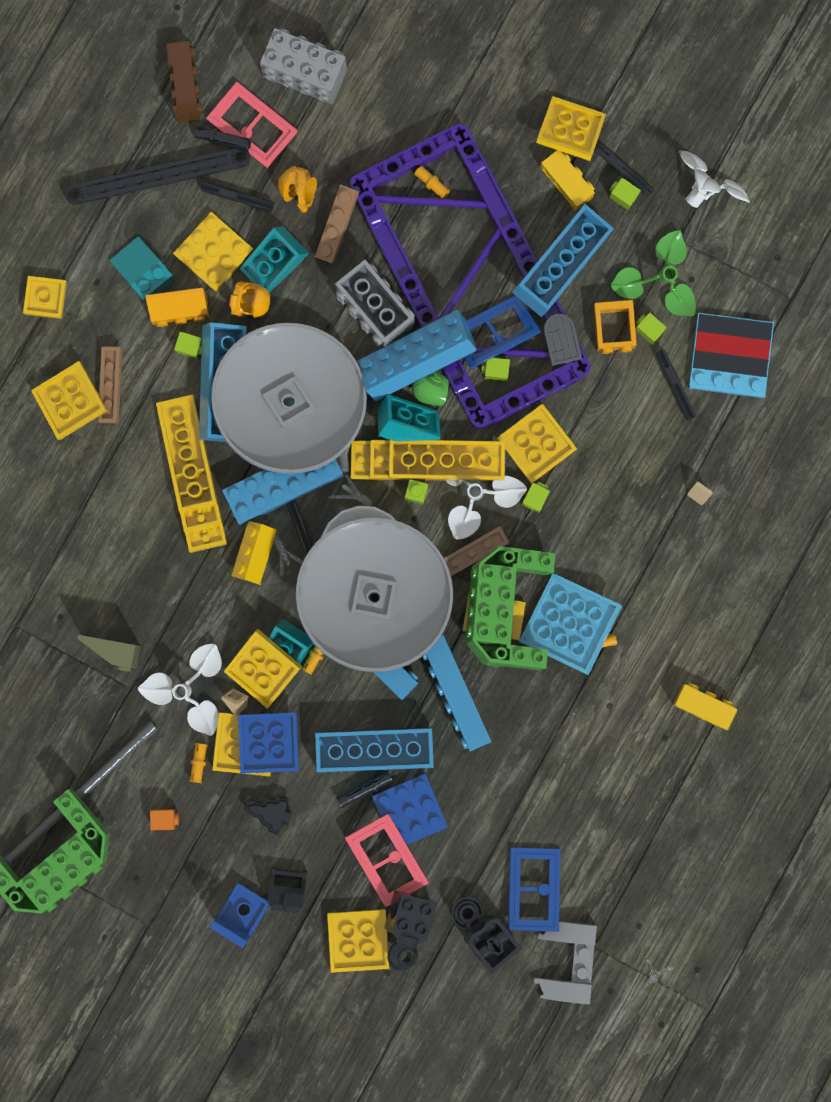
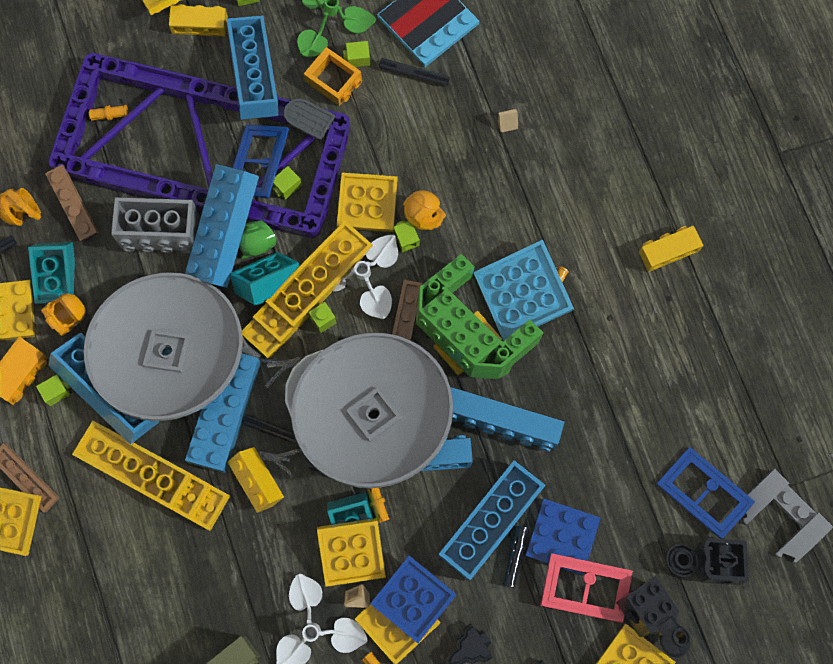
camera: 50 degrees left, 10 degrees down
none -> light orange helmet [403,190,446,230]

